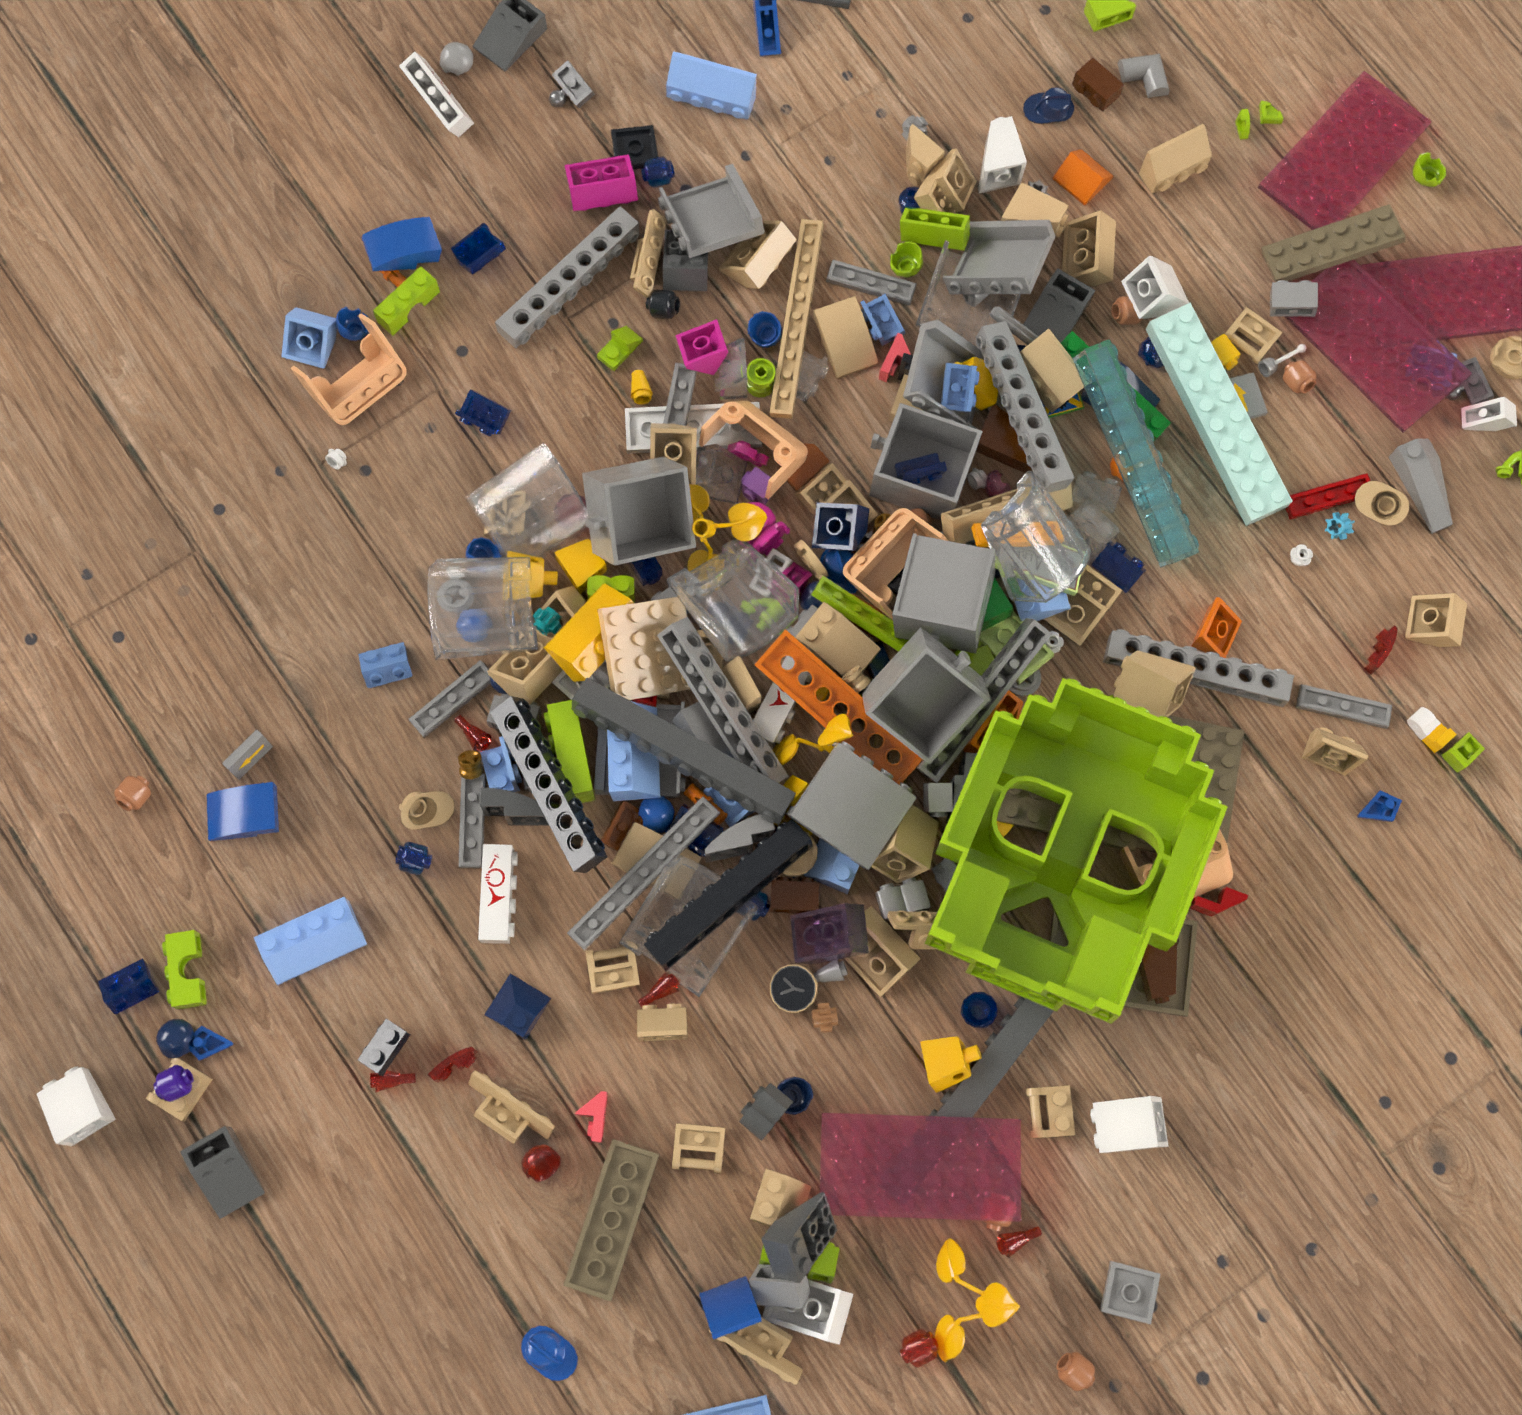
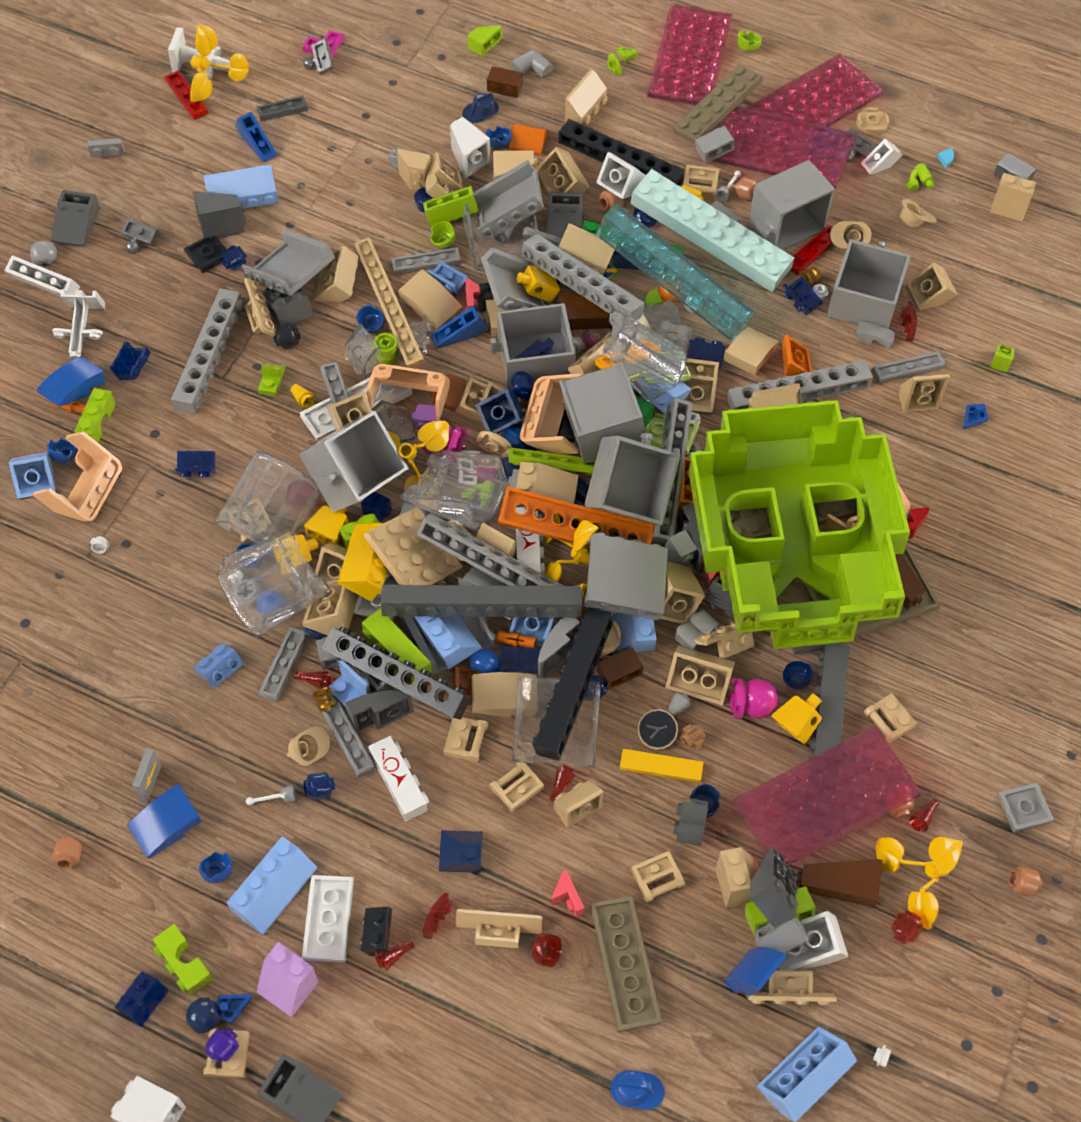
camera: 25 degrees left, 15 degrees down
teal gear [533,607,562,636] -> none
dark pink slope [565,155,638,211] -> none
light grey tile [567,797,720,951] -> none
dark pink slope [676,319,728,375] -> none
dark pink plate [726,441,769,467] -> none
brick [790,903,869,964] -> none
tan wheel [841,665,871,693] -> none
medium blue bracket [941,363,979,412] -> none
white slope [1091,1096,1169,1153] -> none
medium azure gear [1325,512,1355,540] -> none
light grey wedge [1389,439,1453,534] -> none
leg [1407,707,1457,753] -> none
none -> white piece [52,290,105,359]
none -> dark grey slope [193,191,246,239]
none -> blue hair [199,852,232,883]
none -> hinge [246,785,297,805]
none -> lavender slope [257,942,318,1018]
none -> white tile [302,875,354,963]
none -> blue slope [431,306,489,349]
none -> tan plate [443,717,489,762]
none -> blue hair [485,126,512,149]
none -> clear blue head [510,371,534,399]
none -> black brick [559,119,684,186]
none -> yellow tile [619,749,704,783]
none -> lime tile [645,289,663,310]
none -> tan slope [724,327,780,376]
none -> dark pink tile [730,679,778,719]
none -> light grey piece [748,160,835,250]
none -> clear blue bracket [783,277,823,316]
none -> reddish brown slope [796,859,882,907]
none -> pearl gold wheel [800,267,822,288]
none -> light grey piece [827,239,911,329]
none -> light grey slope [855,321,895,348]
none -> tan piece [900,199,937,227]

